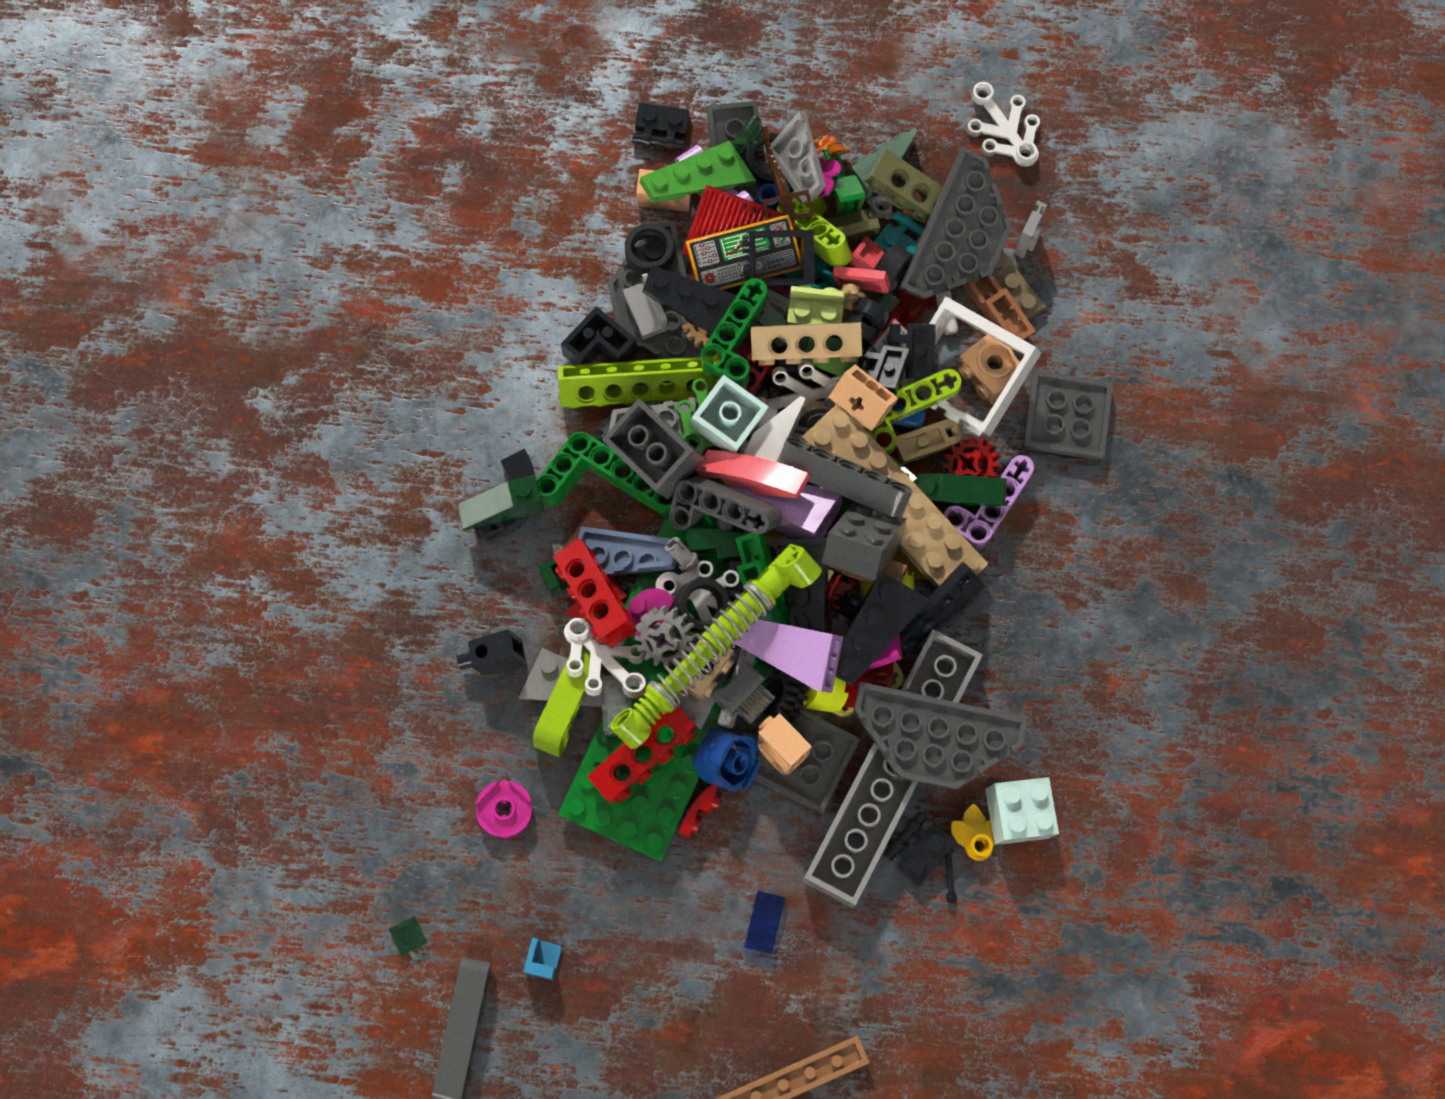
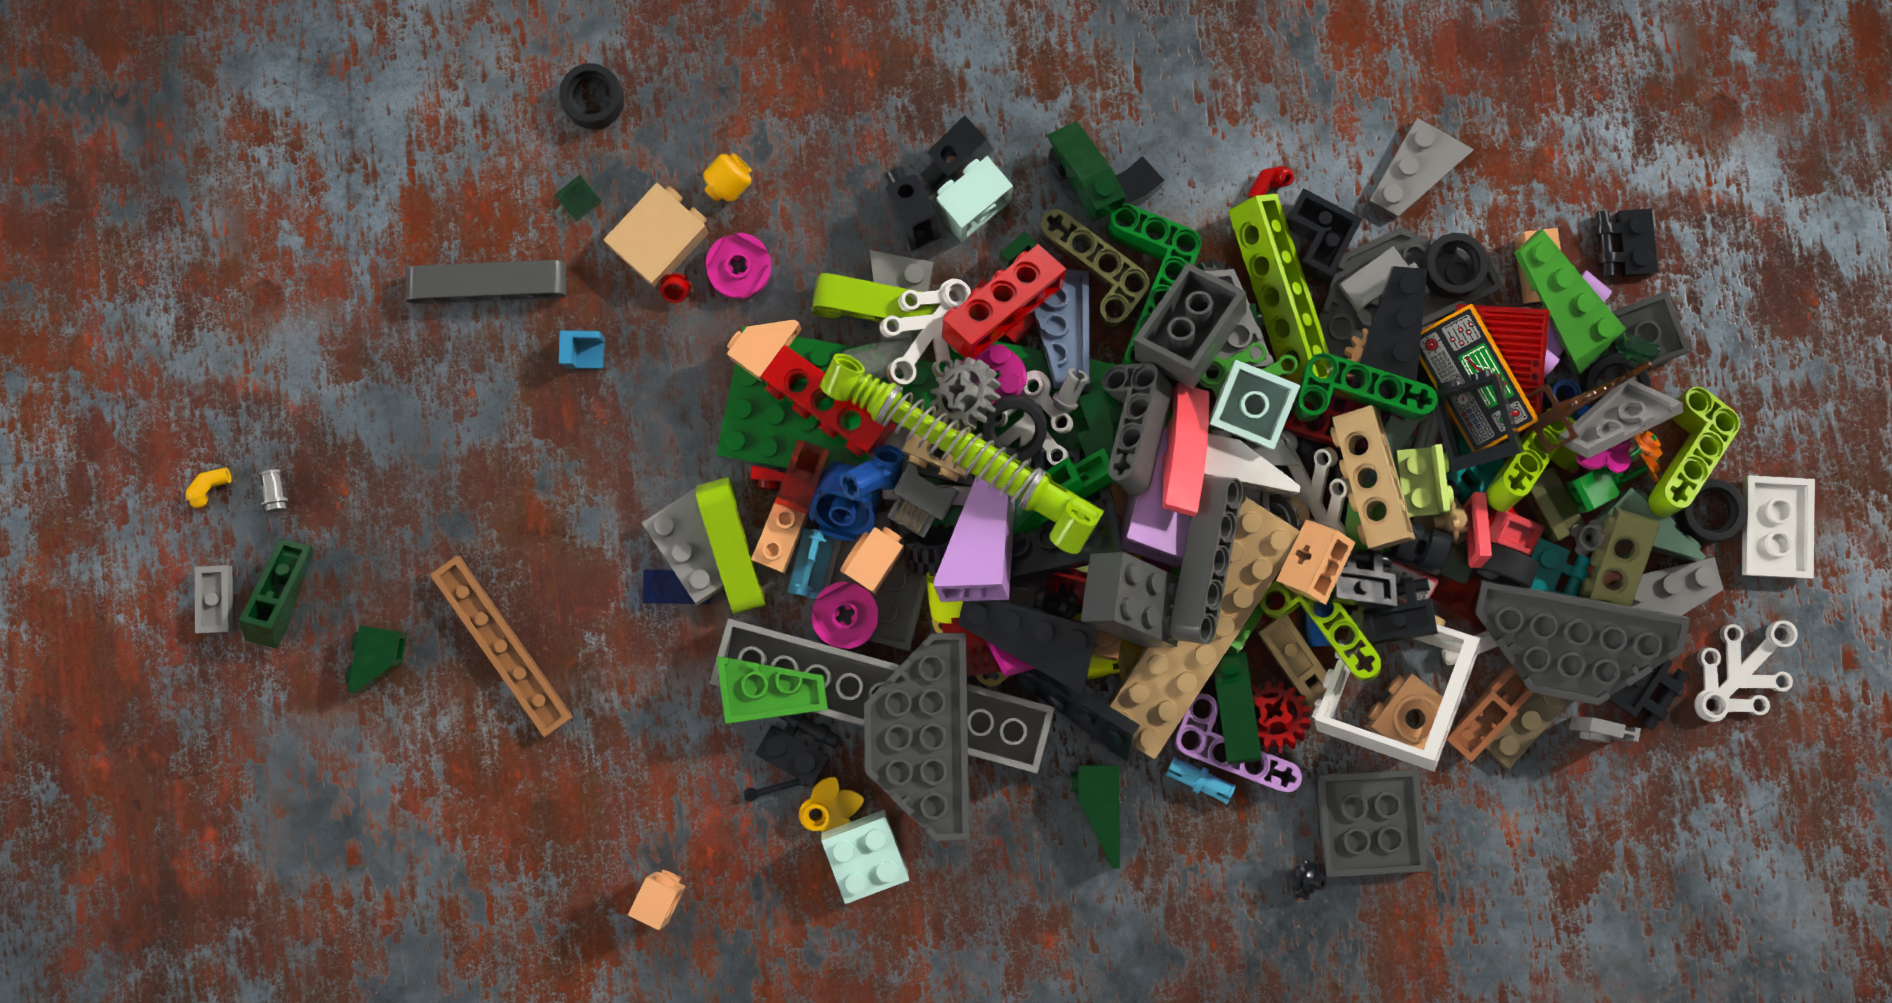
camera: 80 degrees right, 10 degrees up
none -> black tyre [559,63,624,129]
none -> tan brick [603,183,709,290]
none -> light nougat brick [628,870,686,930]
none -> light grey wing [642,487,724,606]
none -> red plate [660,273,692,303]
none -> lime beam [696,477,766,614]
none -> yellow head [703,153,752,202]
none -> bright green wing [717,656,828,724]
none -> light nougat slope [727,320,802,382]
none -> light nougat brick [751,498,809,574]
none -> clear red slope [774,440,830,515]
none -> medium azure hinge [788,528,835,599]
none -> dark pink plate [811,582,879,649]
none -> blue piece [839,445,904,500]
none -> black torso [920,115,993,188]
none -> light aqua brick [936,156,1013,243]
none -> olive beam [1039,209,1150,329]
none -> dark green slope [1070,765,1120,869]
none -> medium azure pin [1165,756,1236,805]
none -> red arm [1247,166,1294,199]
none -> black plant [1290,859,1326,900]
none -> light grey wing [1367,118,1474,219]
none -> black plate [1608,659,1689,731]
none -> light grey wing [1614,557,1724,616]
none -> lime beam [1648,387,1740,518]
none -> black tyre [1676,479,1746,543]
none -> white plate [1742,475,1815,579]

